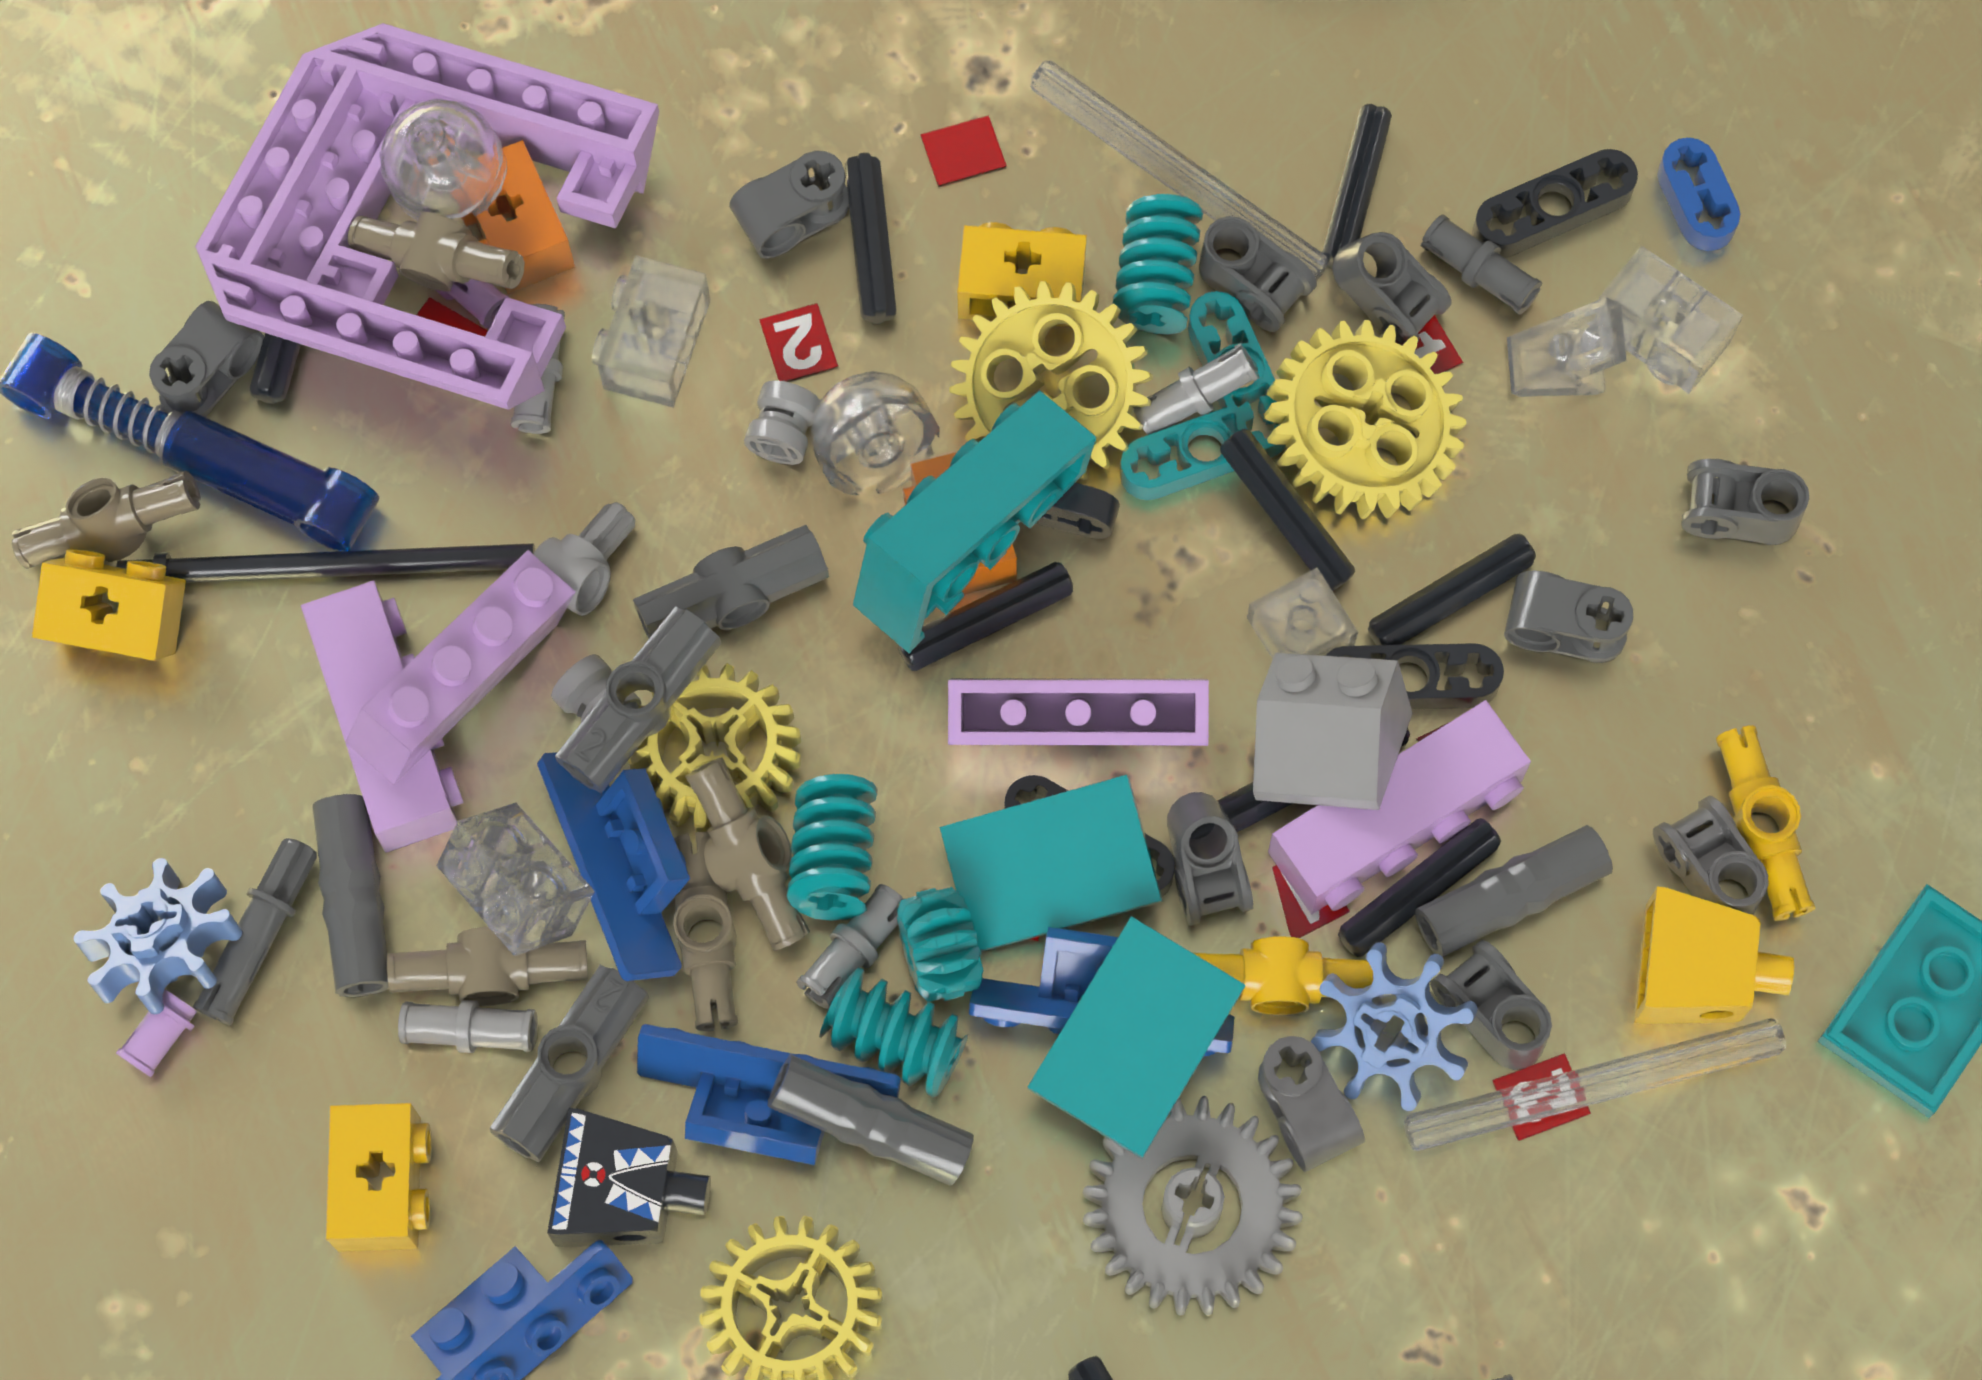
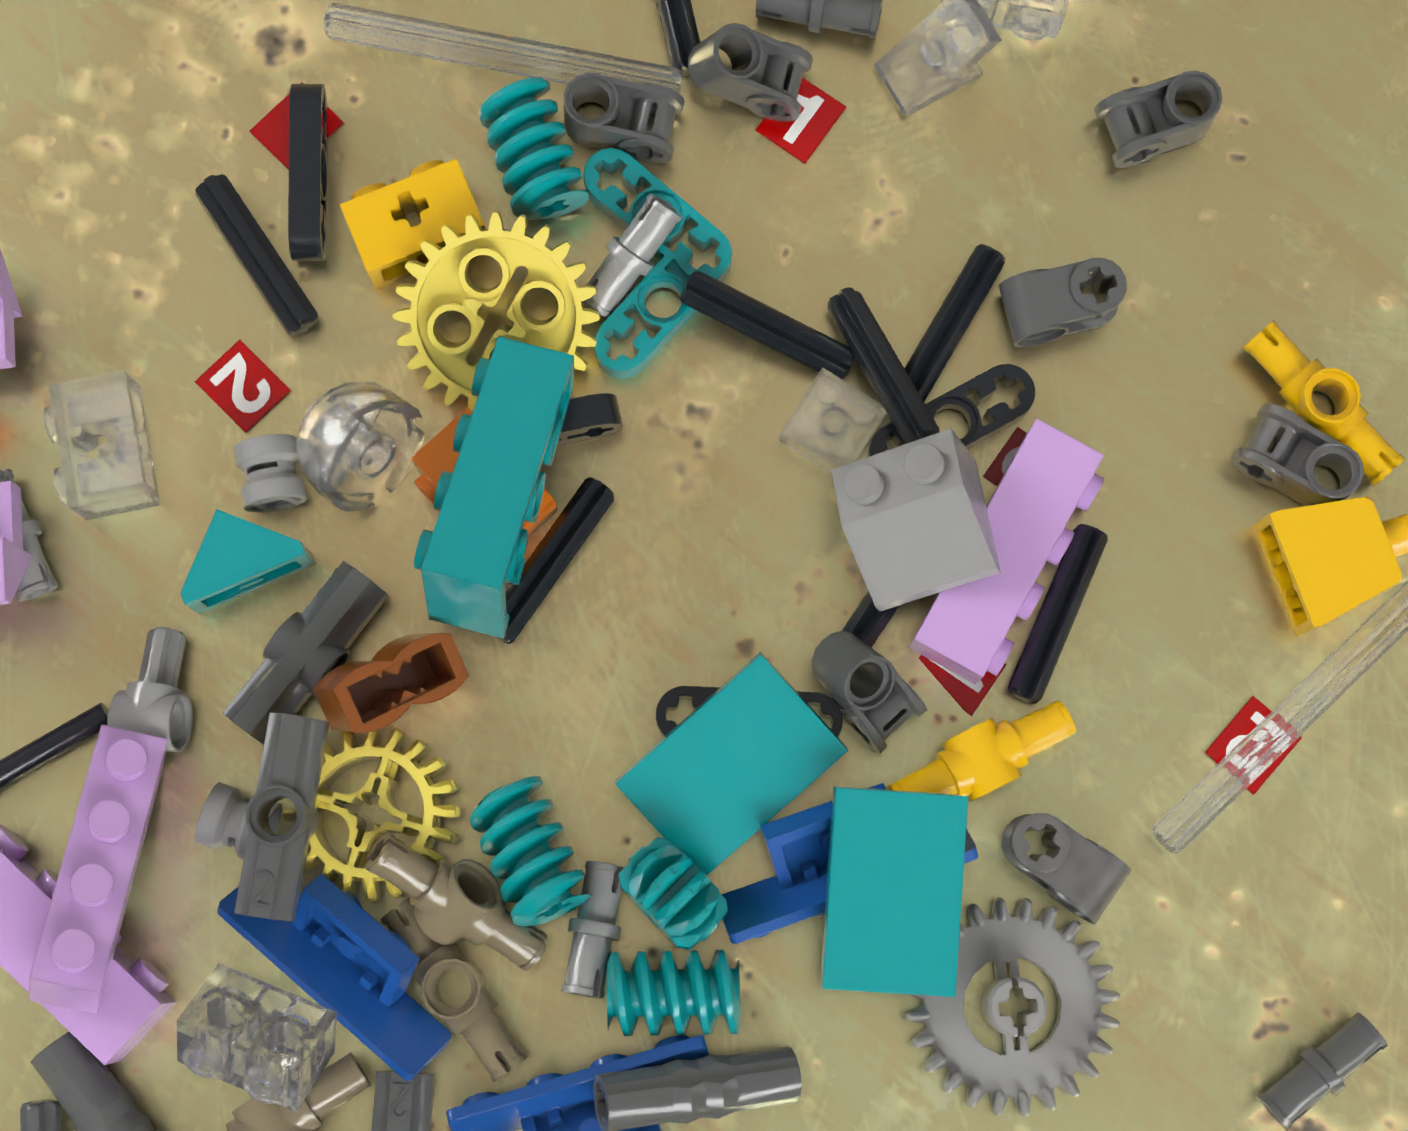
camera: 30 degrees left, 10 degrees up
dark grey piece [729,151,849,259] -> none
lavender brick [948,678,1209,746] -> none
light yellow gear [1264,320,1466,519] -> none
medium blue gear [1311,943,1478,1111] -> none
dark grey axle [1415,825,1613,957] -> none
dark grey piece [1430,940,1552,1070] -> none
none -> teal slope [180,509,316,614]
none -> black beam [288,84,328,261]
none -> dark orange brick [313,633,469,733]
none -> black axle [828,287,939,444]

